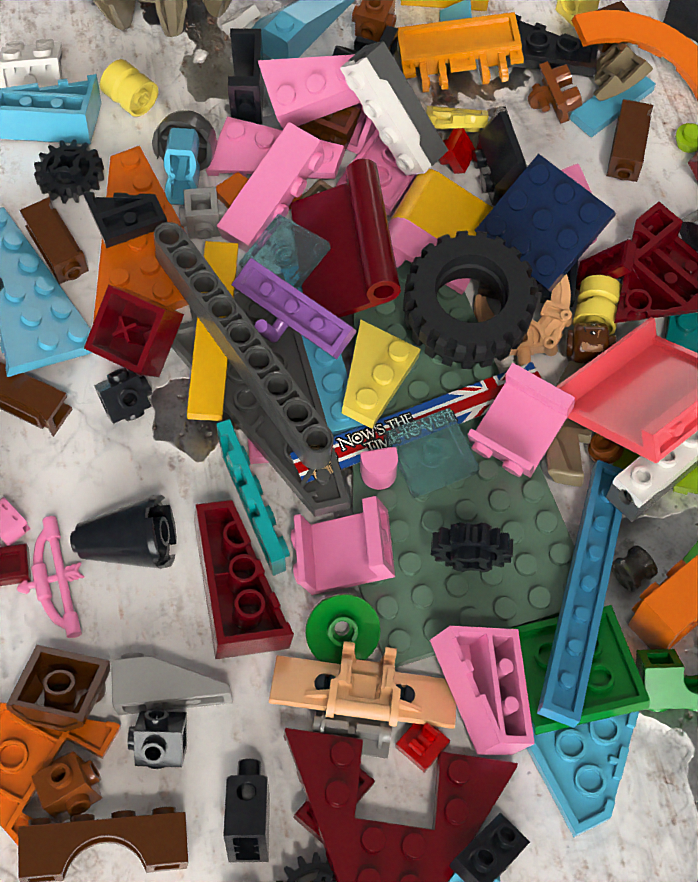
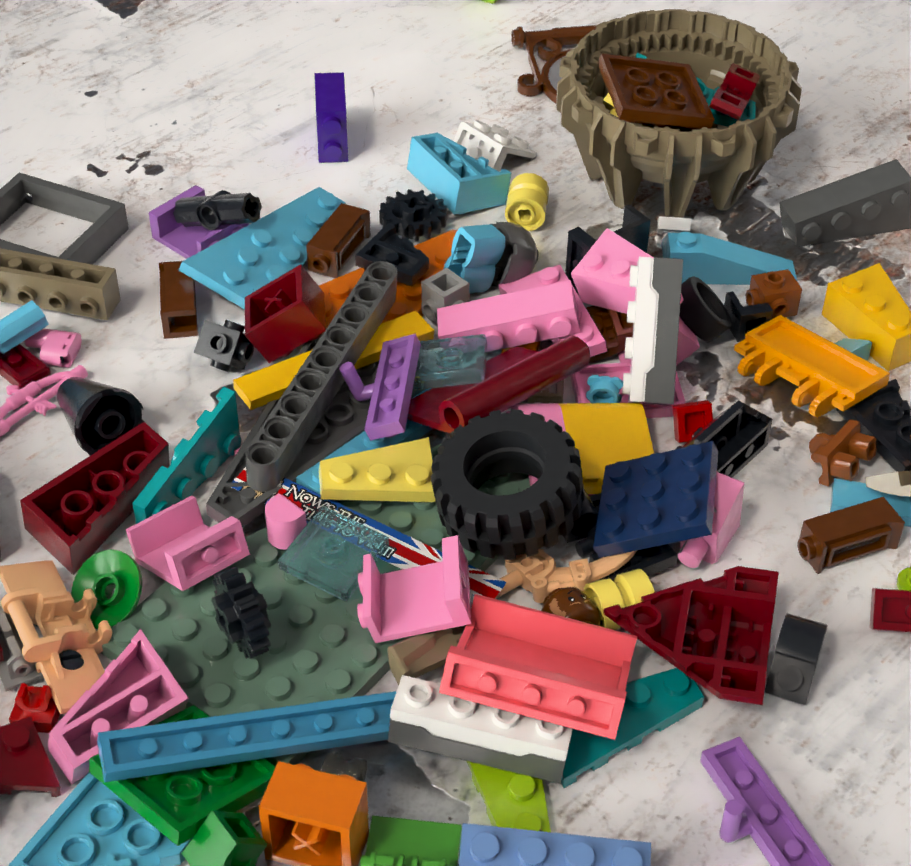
camera: 55 degrees right, 20 degrees down
light yellow wing [426,106,489,132] -> none
dark red plate [576,239,637,290] -> none
none -> medium azure plate [586,375,623,403]

